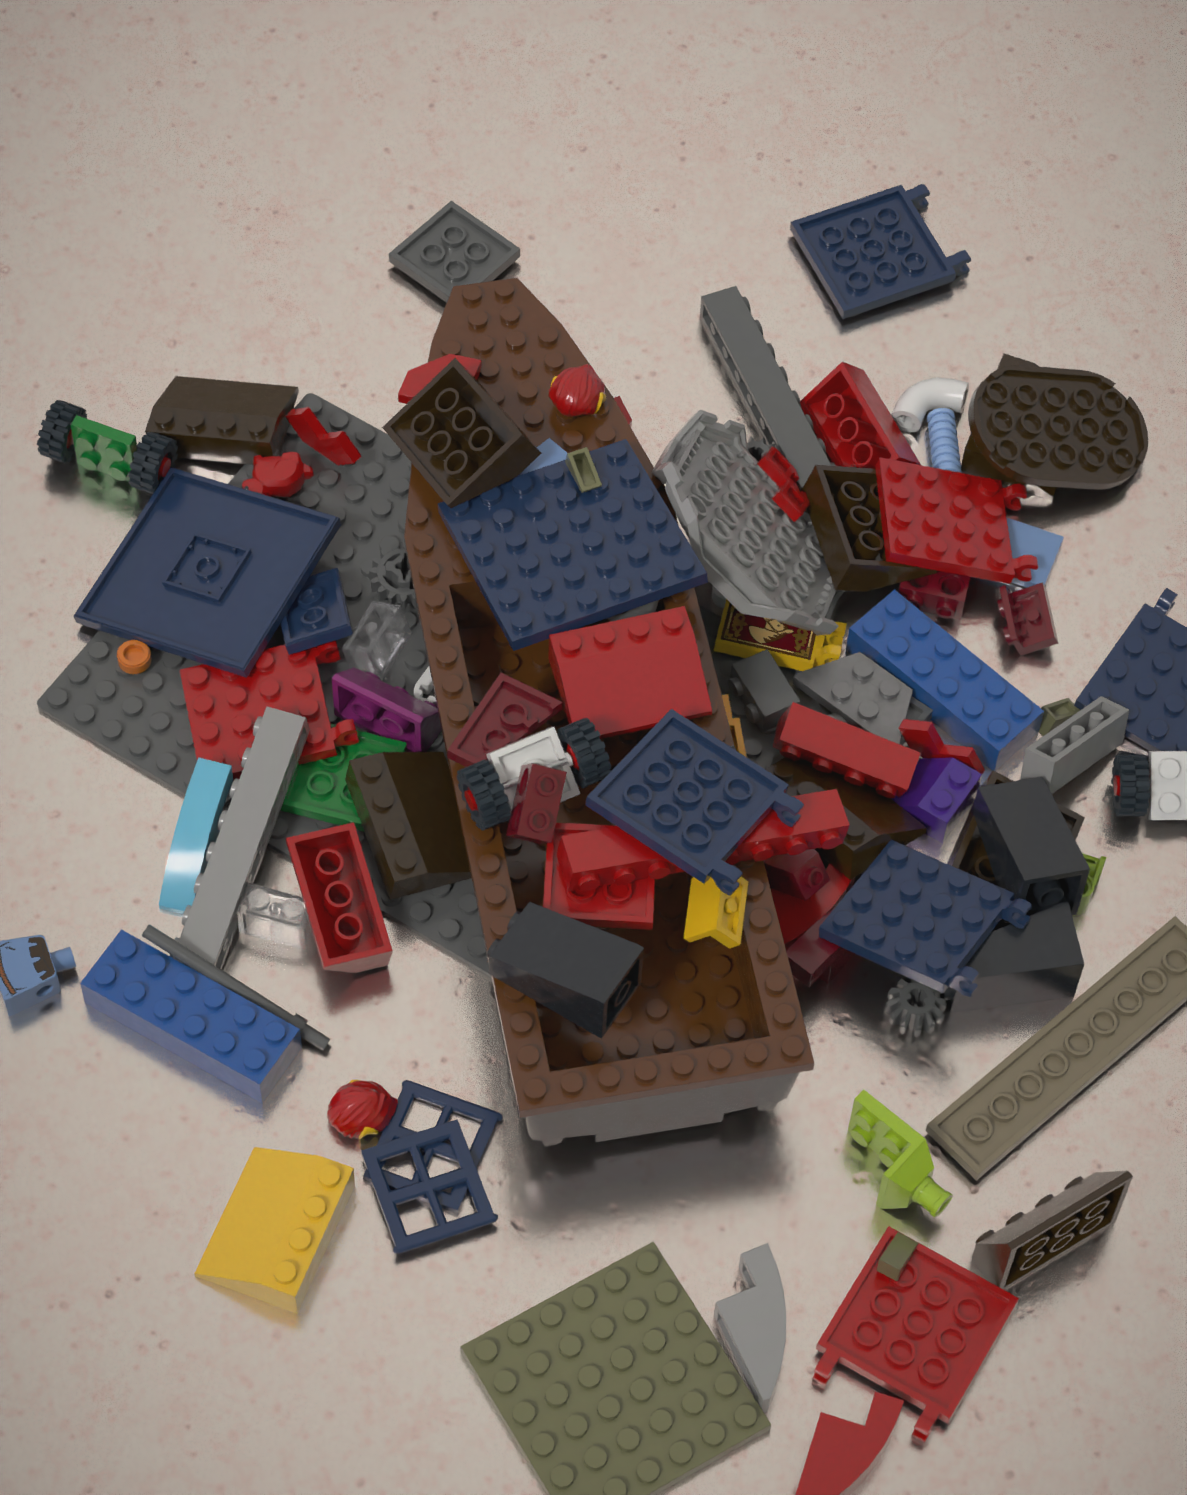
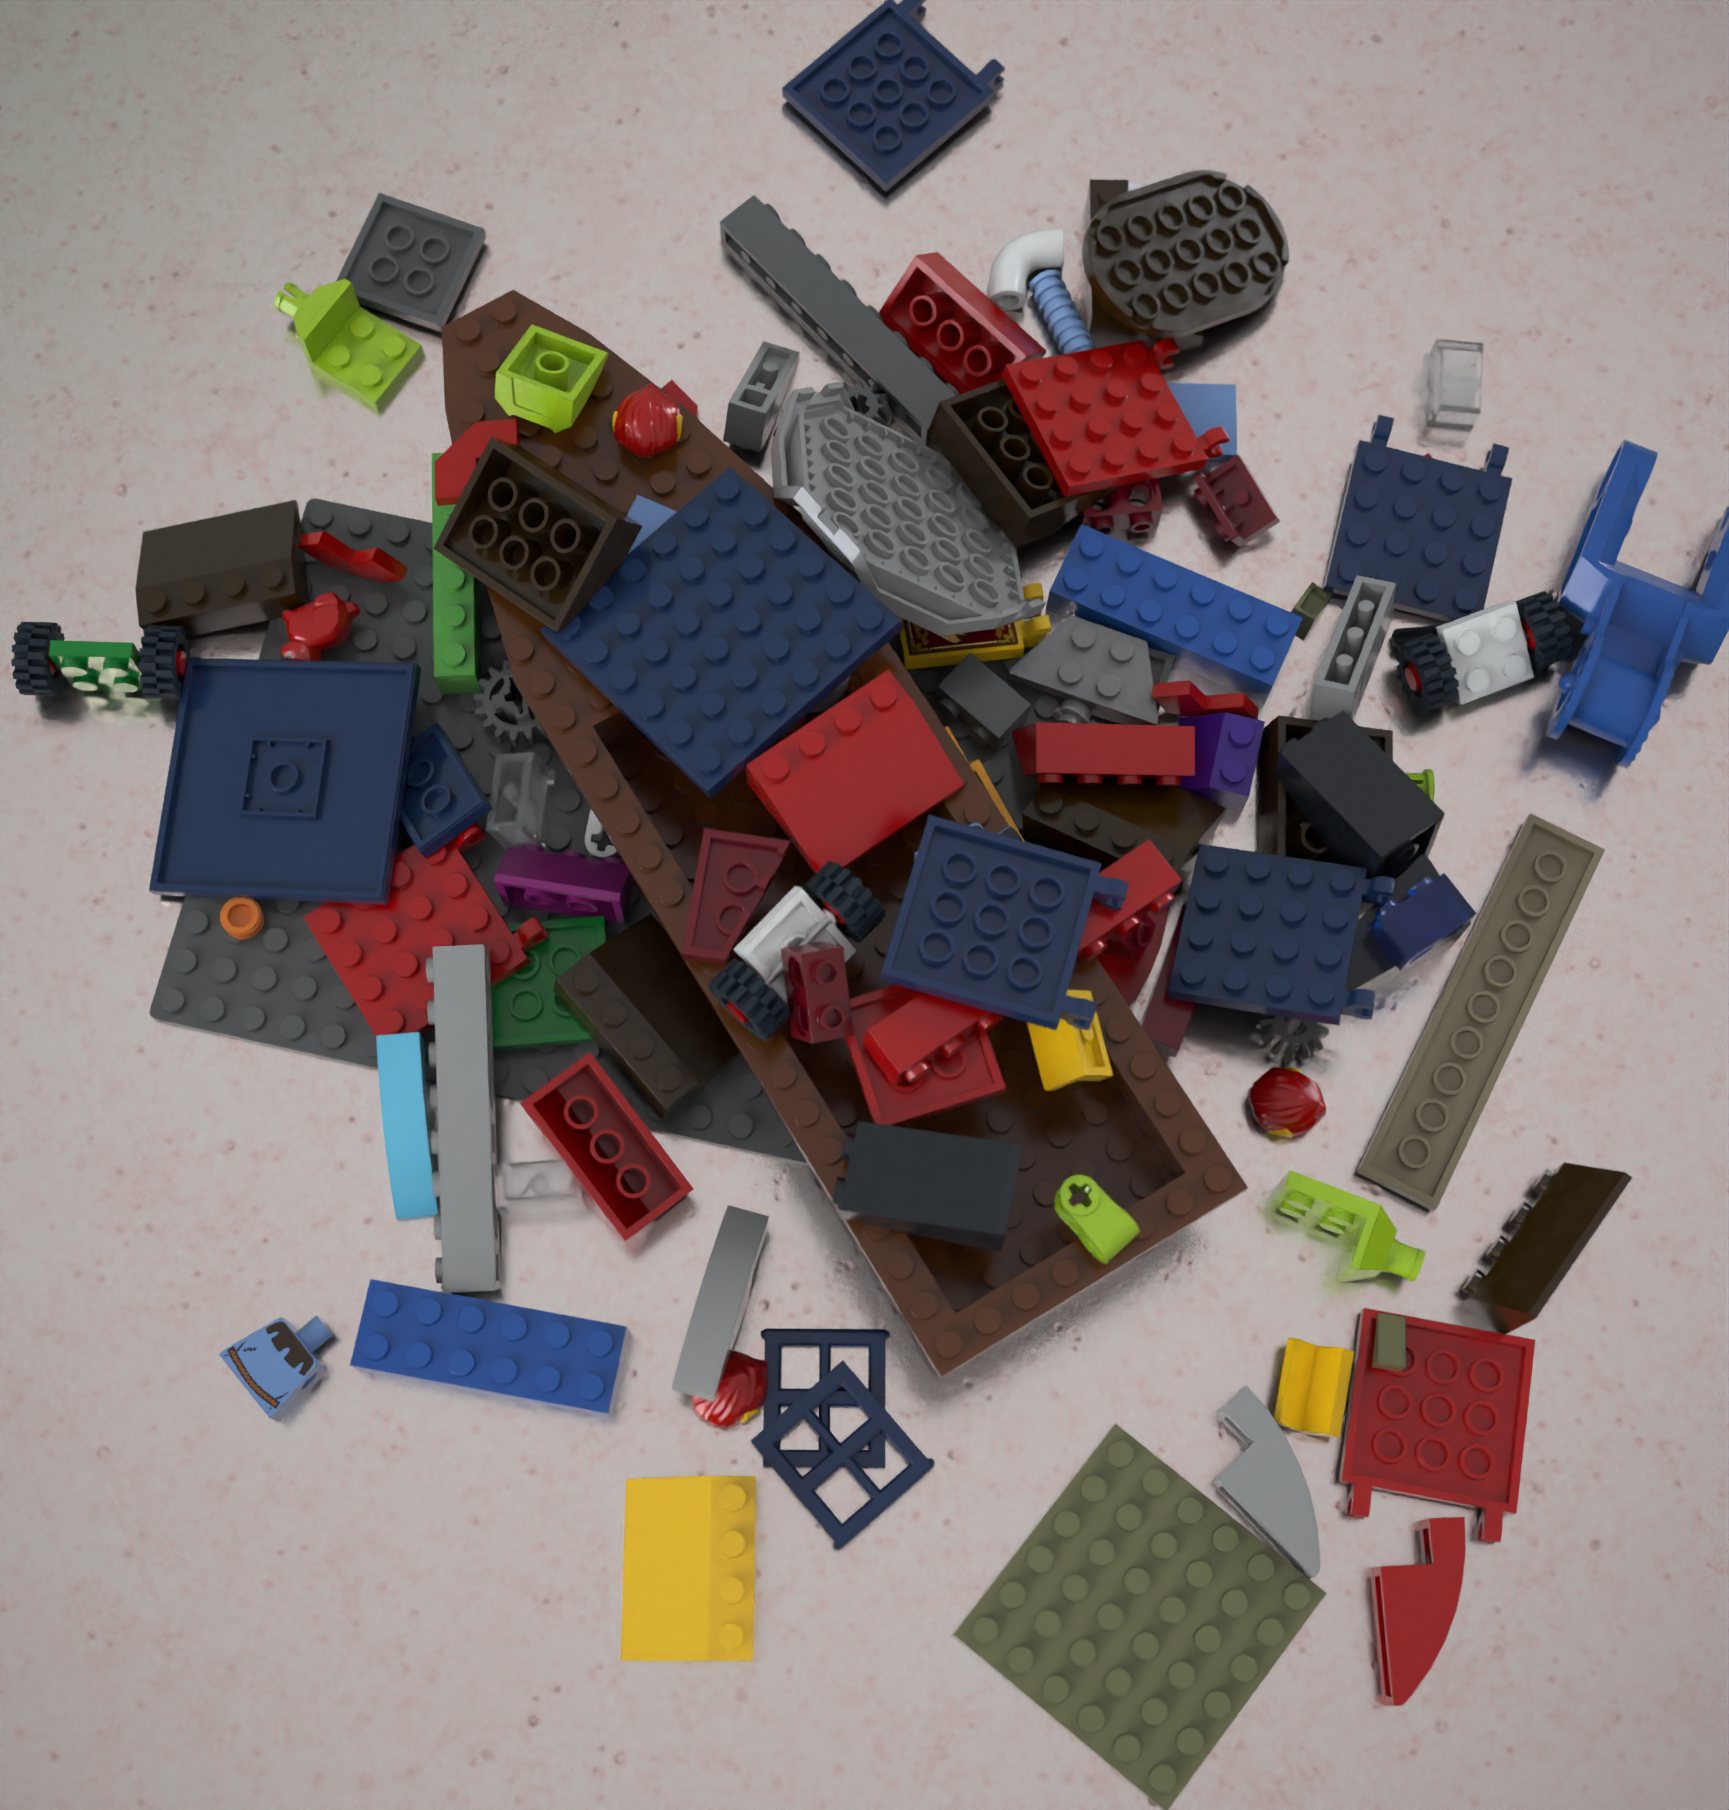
camera: 20 degrees left, 15 degrees up
dark grey bar [142,924,330,1051] -> none
olive piece [565,447,602,493] -> none
red tile [757,446,810,522] -> none
none -> lime plate [274,279,424,410]
none -> bright green brick [432,453,481,694]
none -> lime slope [495,324,609,433]
none -> light grey slope [671,1205,769,1402]
none -> light grey slope [723,341,800,452]
none -> lime piece [1054,1175,1140,1264]
none -> red hair [1248,1067,1326,1139]
none -> yellow panel [1274,1338,1354,1438]
none -> clear blue brick [1369,873,1476,972]

